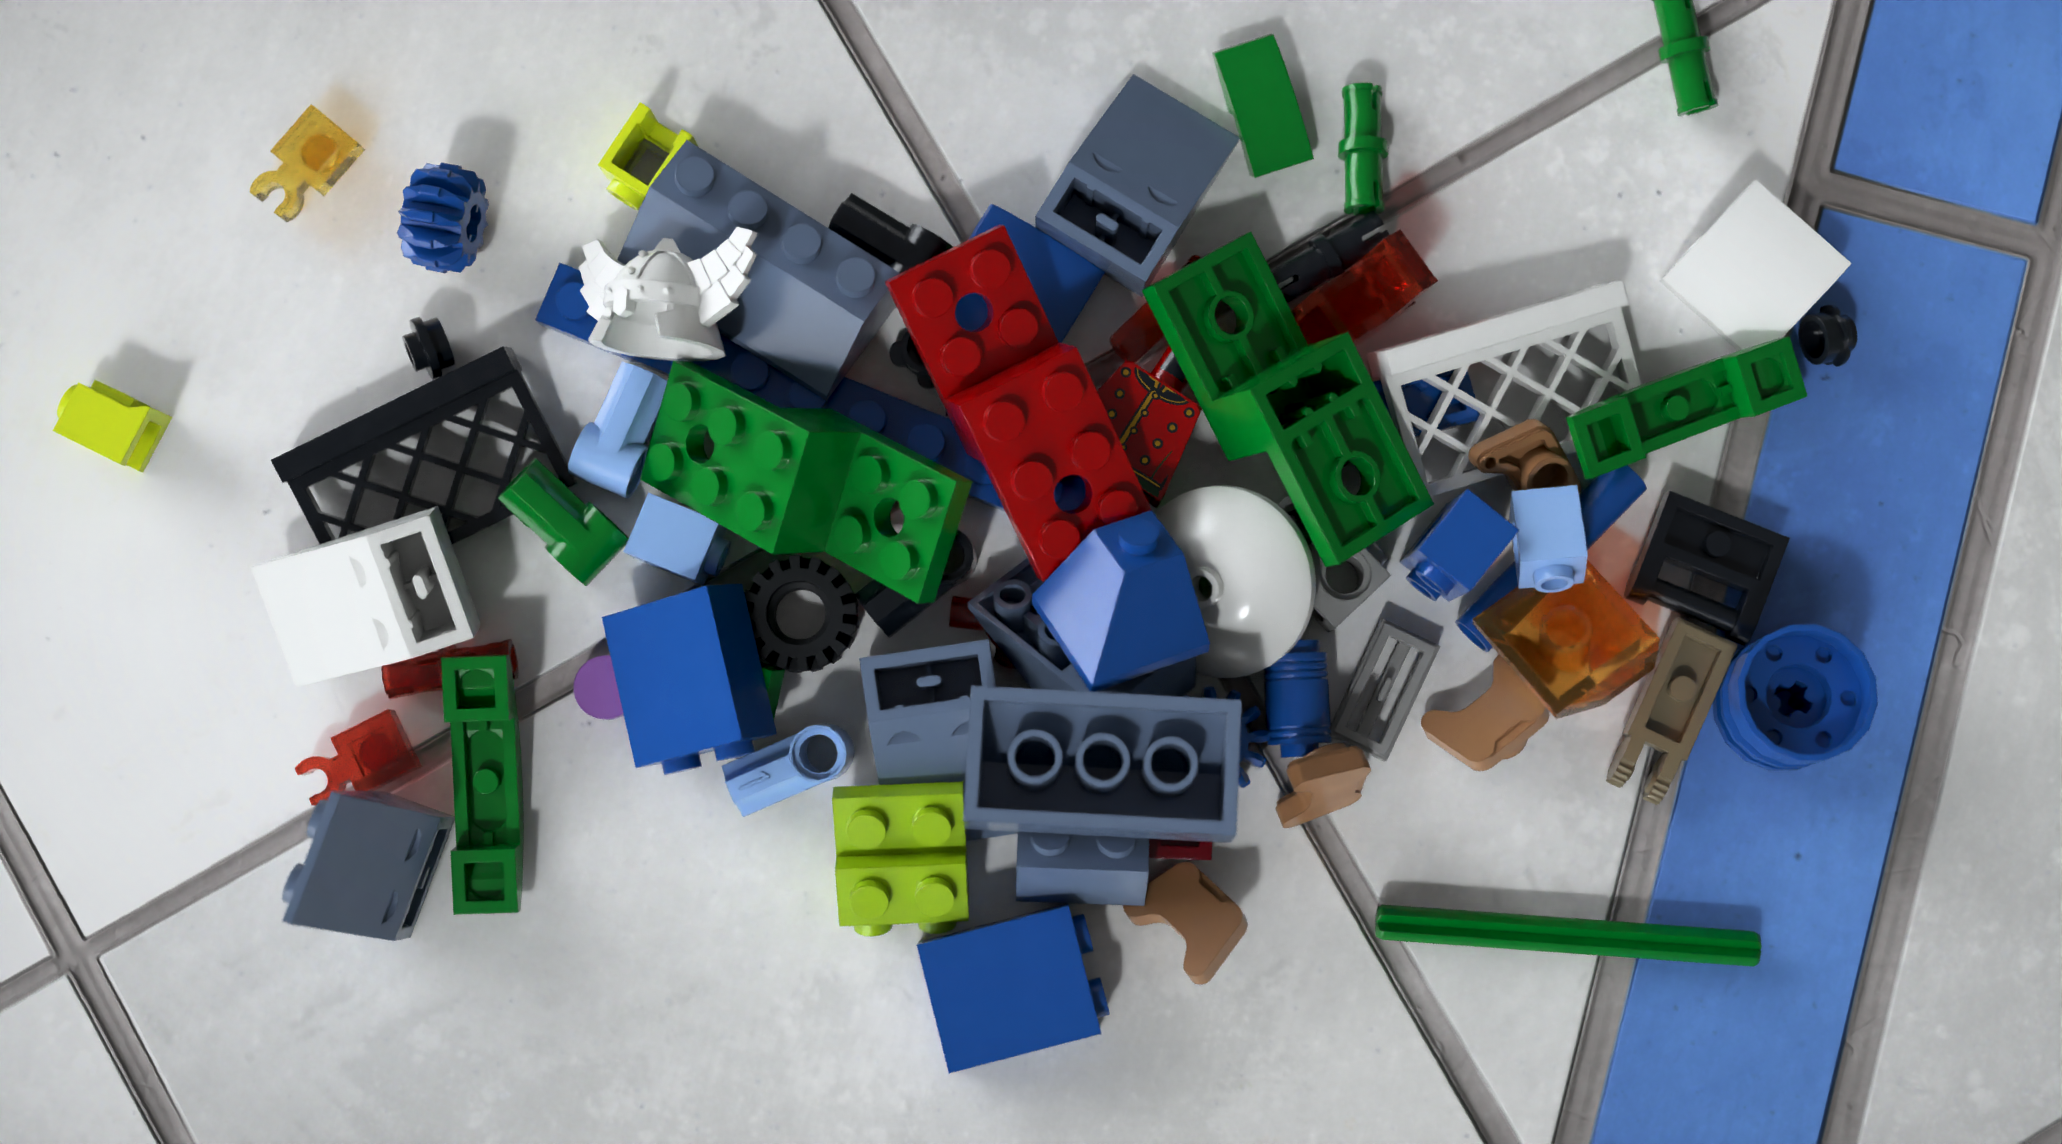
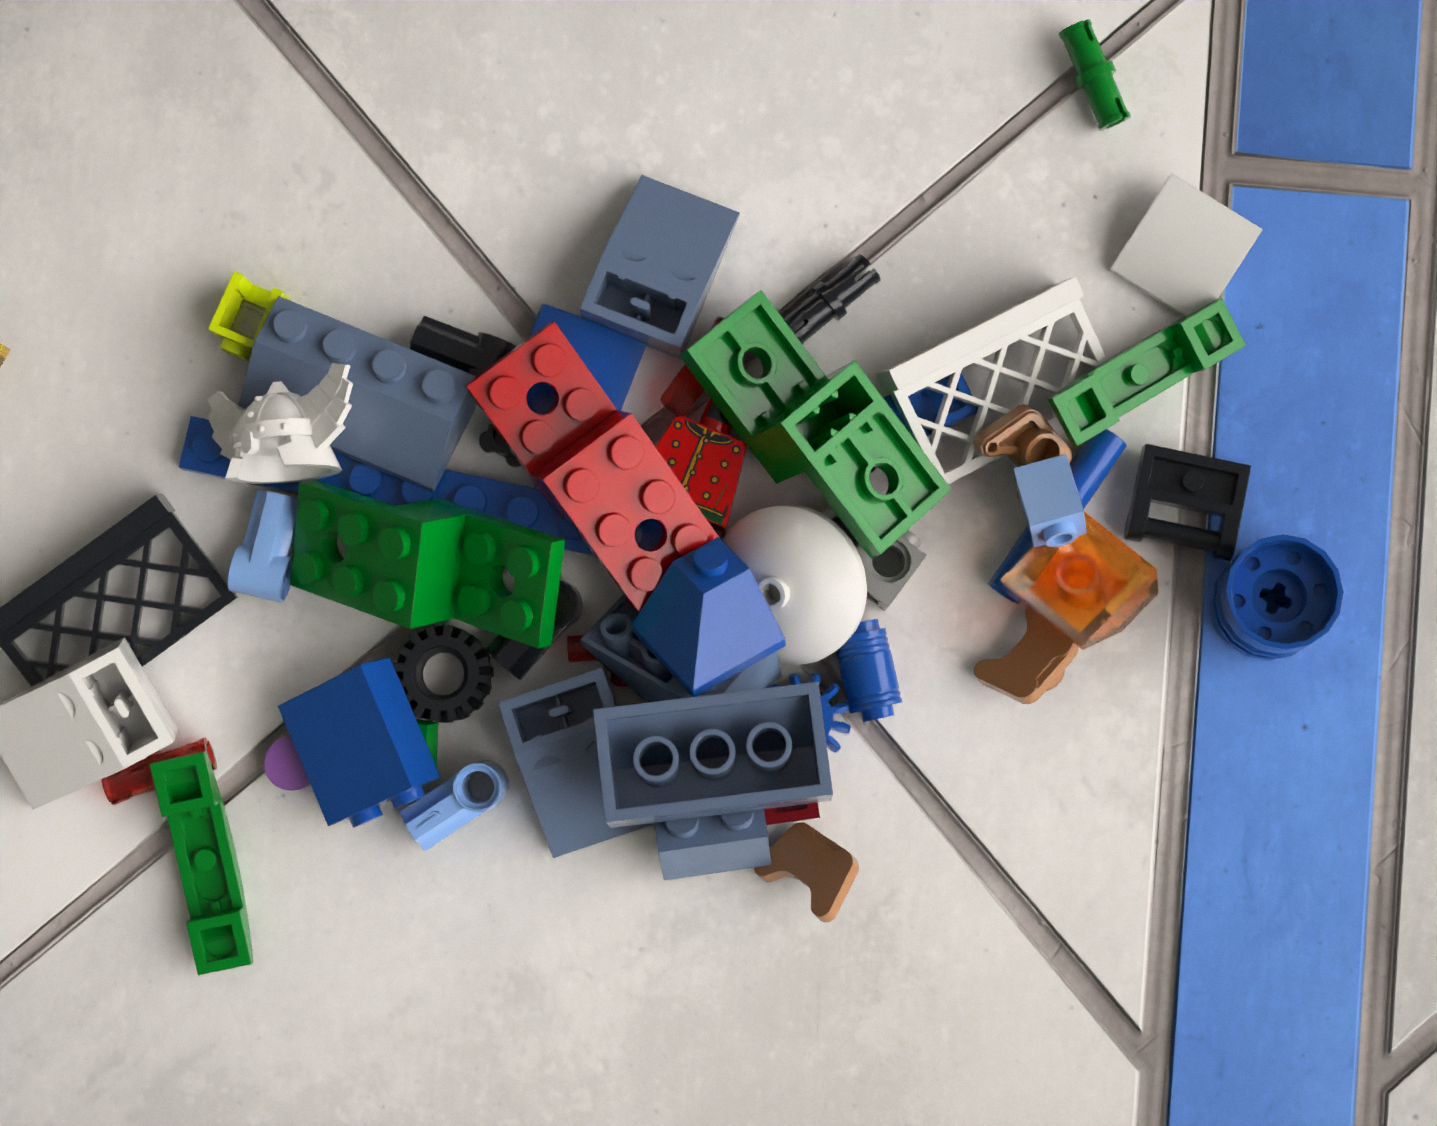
camera: 10 degrees left, 0 degrees up
sand blue slope [282,791,455,941] -> none
clear red plate [295,709,422,805] -> none
blue gear [397,162,489,273] -> none
black plate [402,317,455,379] -> none
green piece [498,458,629,586] -> none
light blue brick [623,493,731,586] -> none
lime plate [832,781,969,937] -> none
blue brick [917,903,1110,1073] -> none
green slope [1212,34,1314,178] -> none
medium nougat piece [1275,743,1371,828] -> none
clear red brick [1291,229,1438,347] -> none
light grey tile [1329,619,1440,761] -> none
green pin [1338,83,1388,216] -> none
green axle [1375,904,1761,967] -> none
blue brick [1400,489,1519,602] -> none
dark tan hinge [1606,617,1738,805] -> none
black plate [1798,305,1858,367] -> none

